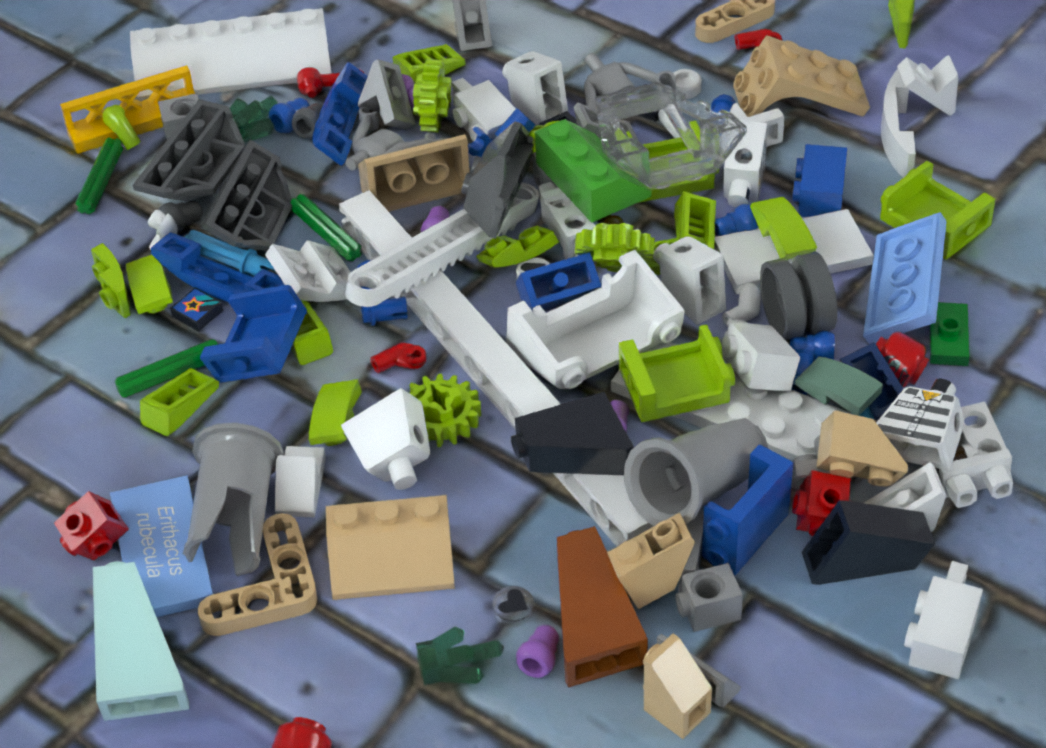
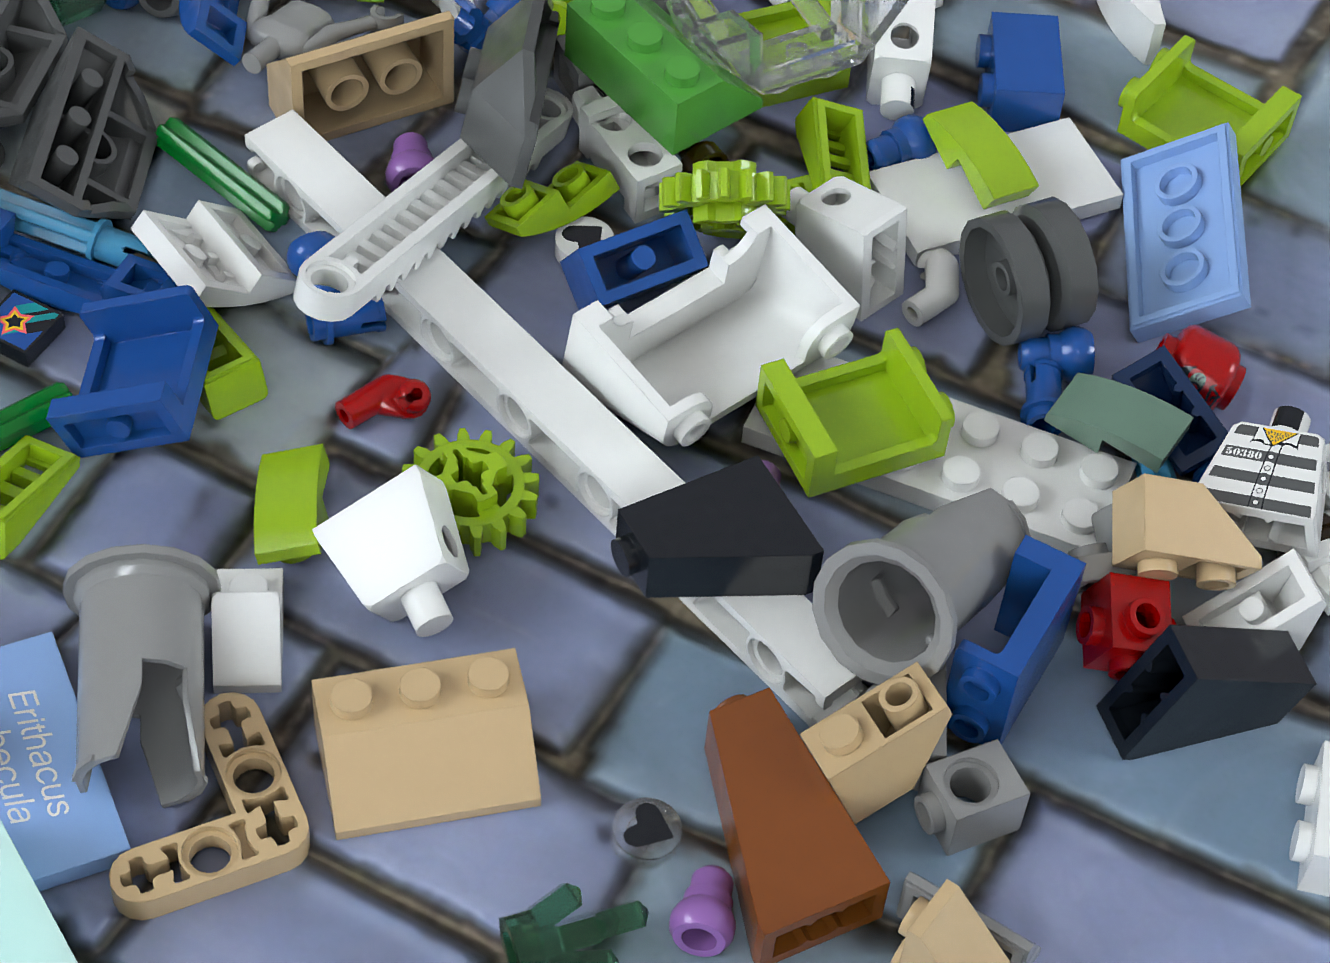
camera: 15 degrees left, 5 degrees up
white hinge [721,318,800,392] -> none
green plate [929,302,969,366] -> none

